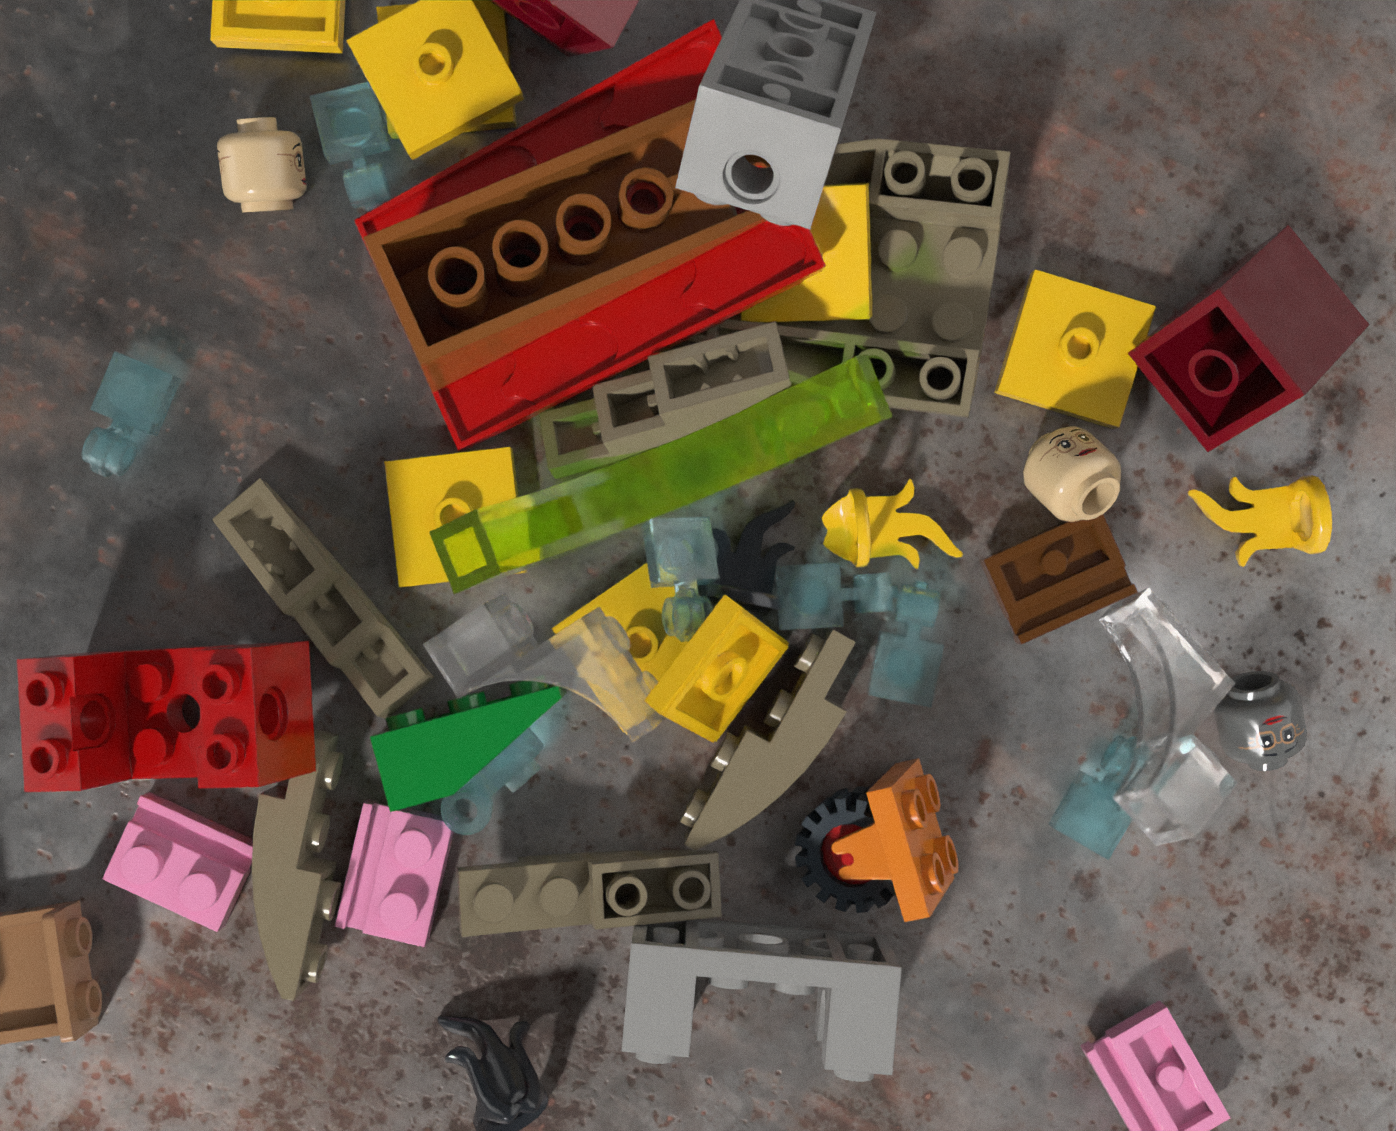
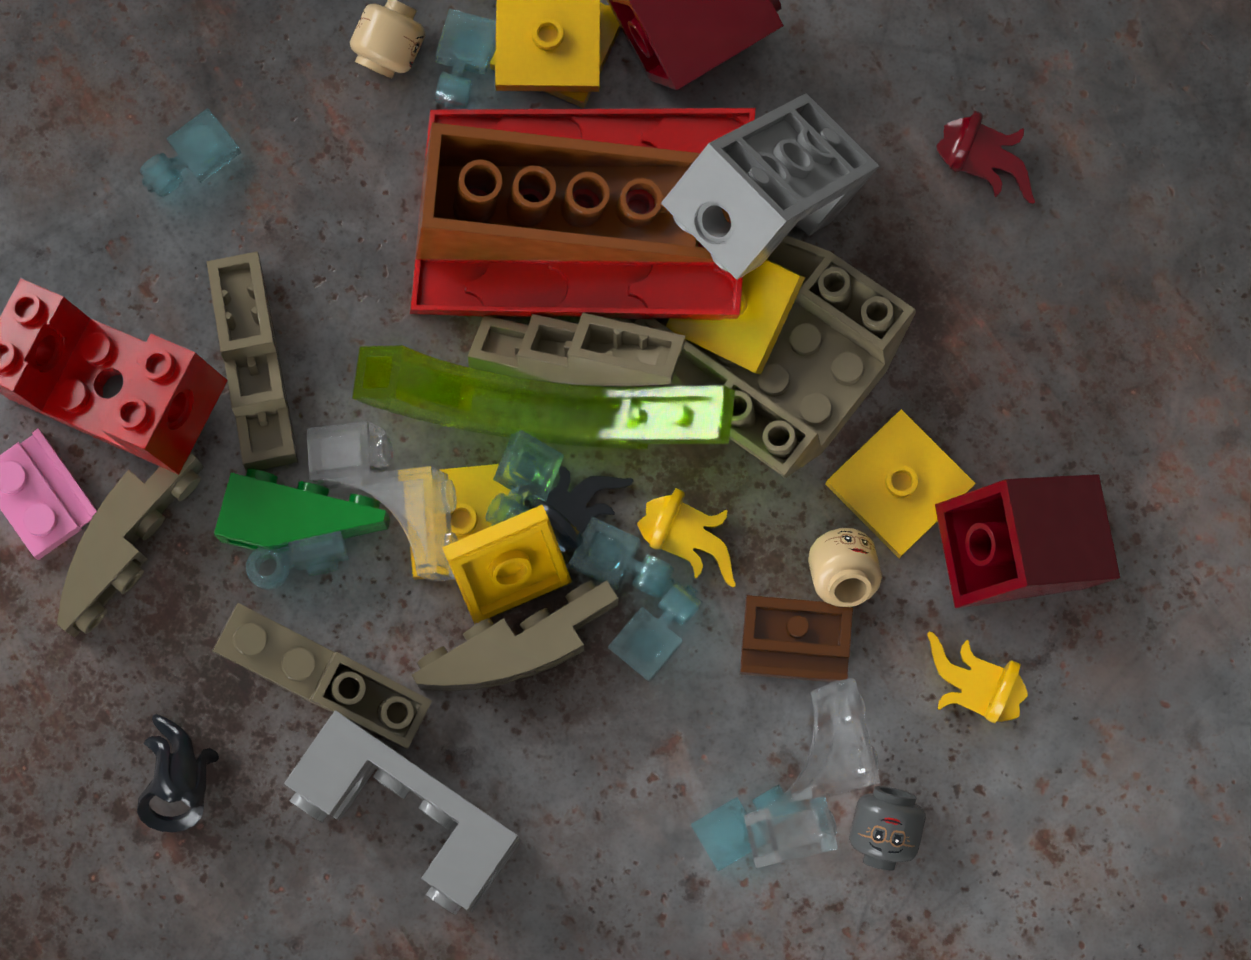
camera: 25 degrees right, 10 degrees down
bright pink plate [335,799,457,947] -> none
yellow plate [384,447,527,587] -> none
orange plate [795,758,958,922] -> none

